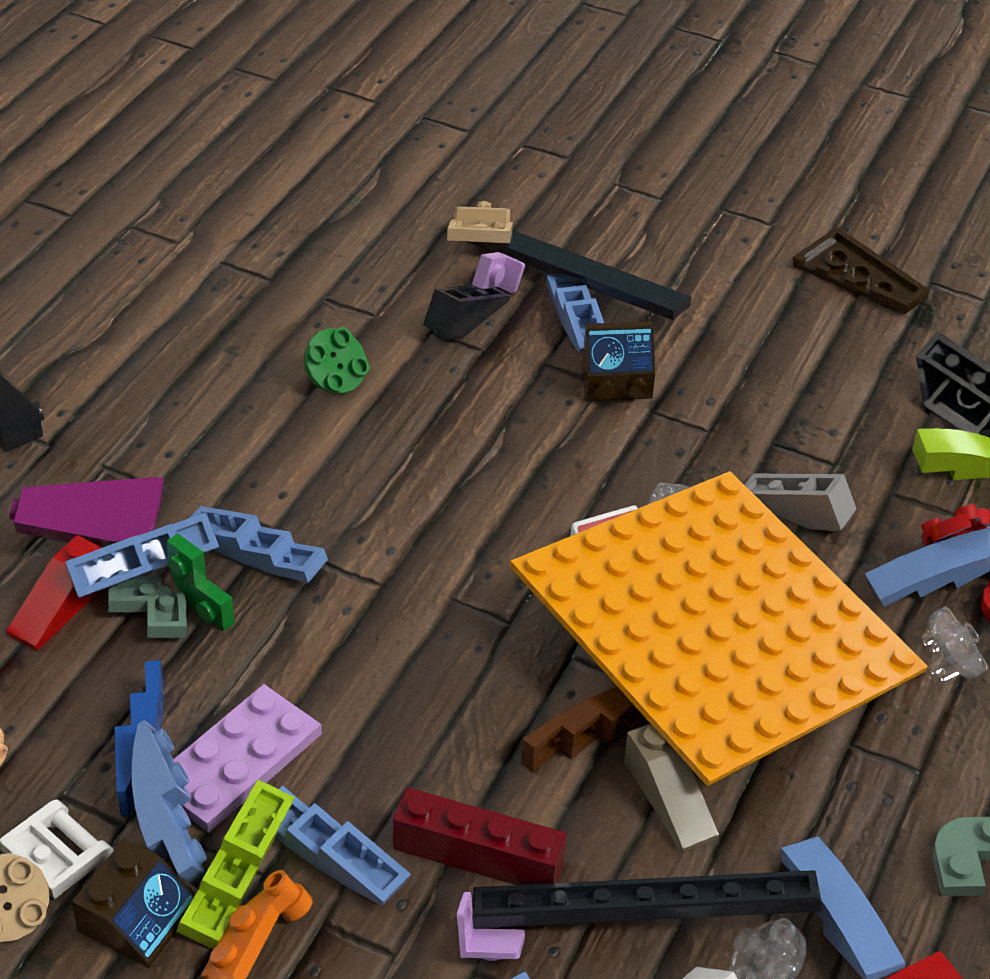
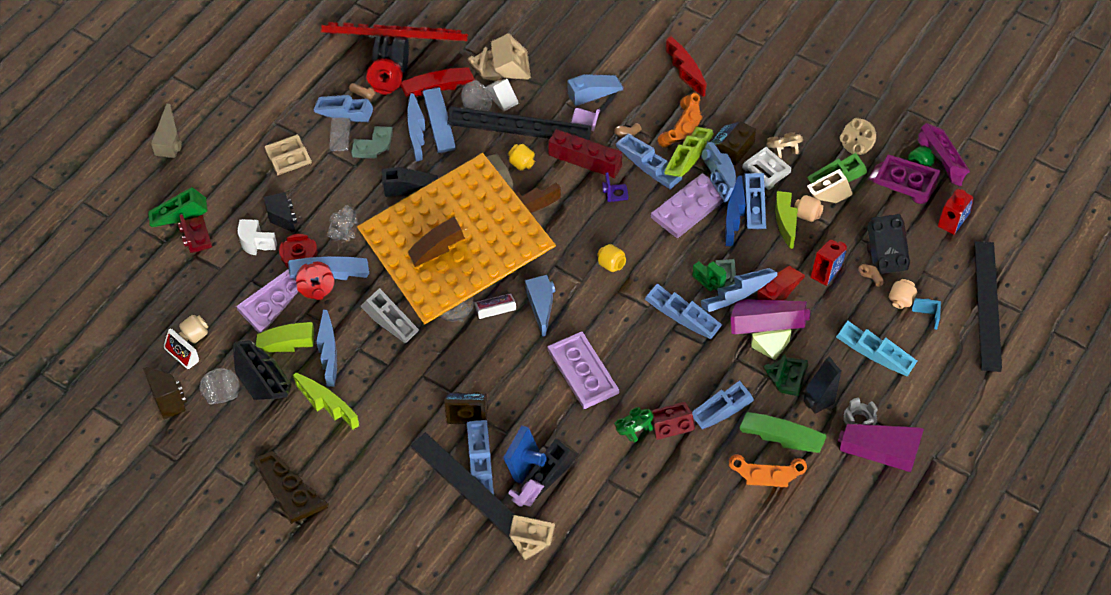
camera: 170 degrees left, 10 degrees up
none -> lime slope [293,373,359,430]
none -> medium blue slope [316,310,337,387]
none -> black slope [382,167,438,197]
none -> medium blue slope [408,93,426,162]
none -> reddish brown slope [408,216,465,267]
none -> blue tile [503,426,546,484]
none -> yellow head [508,144,535,171]
none -> medium blue slope [525,275,555,336]
none -> lavender plate [548,332,619,409]
none -> yellow head [597,244,626,272]
none -> dark purple bracket [602,173,628,202]
none -> medium nougat arm [614,123,642,138]
none -> dark red bracket [651,402,695,440]
none -> medium blue slope [692,380,754,429]
none -> orange plate [729,454,807,487]
none -> bright green slope [740,412,826,453]
none -> medium blue slope [743,173,766,229]
none -> dark green slope [763,355,808,396]
none -> lime slope [775,191,798,249]

